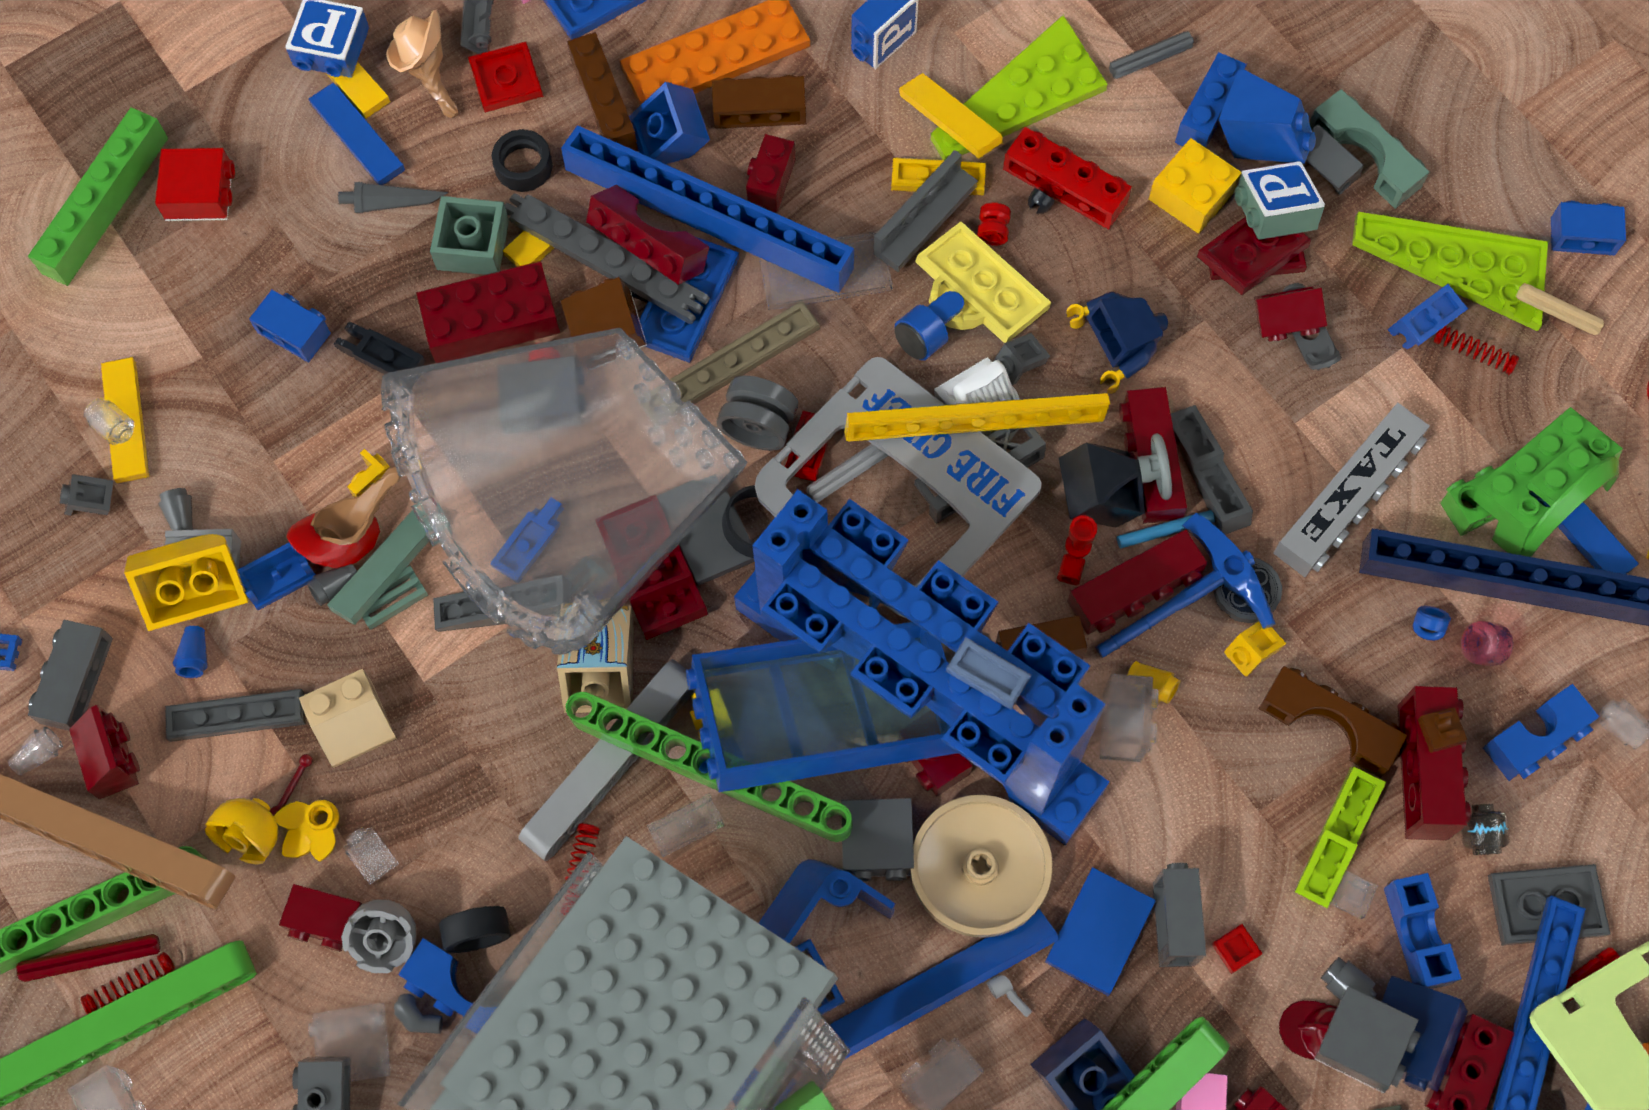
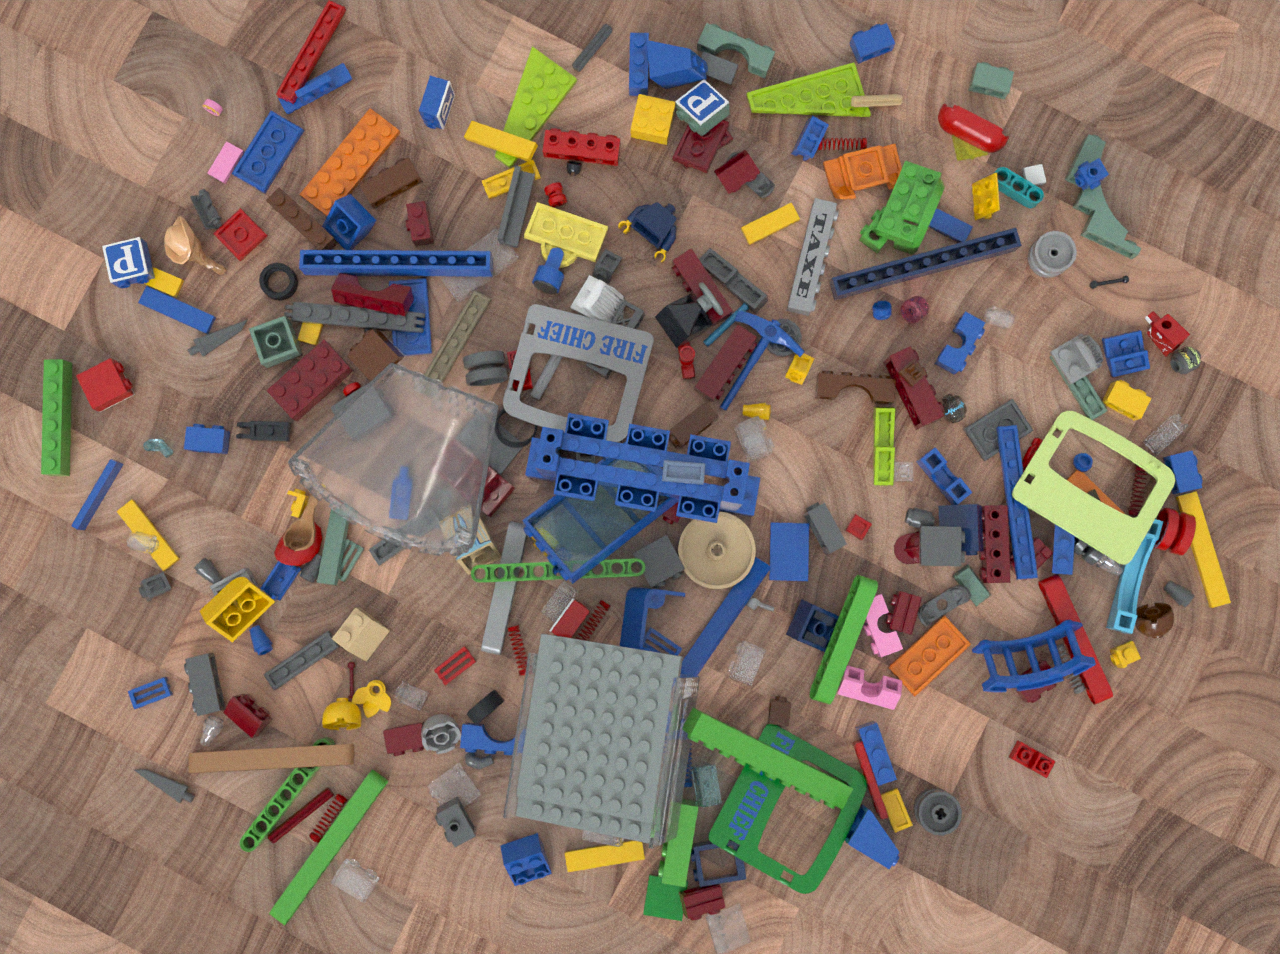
camera: 25 degrees left, 15 degrees up
yellow tile [844,393,1110,442] -> none
none -> blue tile [72,459,124,530]
none -> clear light blue arm [143,439,173,458]
none -> red tile [434,646,477,685]
none -> red piece [549,598,591,638]
none -> red piece [575,600,611,641]
none -> yellow tile [741,202,800,245]
none -> orange piece [823,144,902,200]

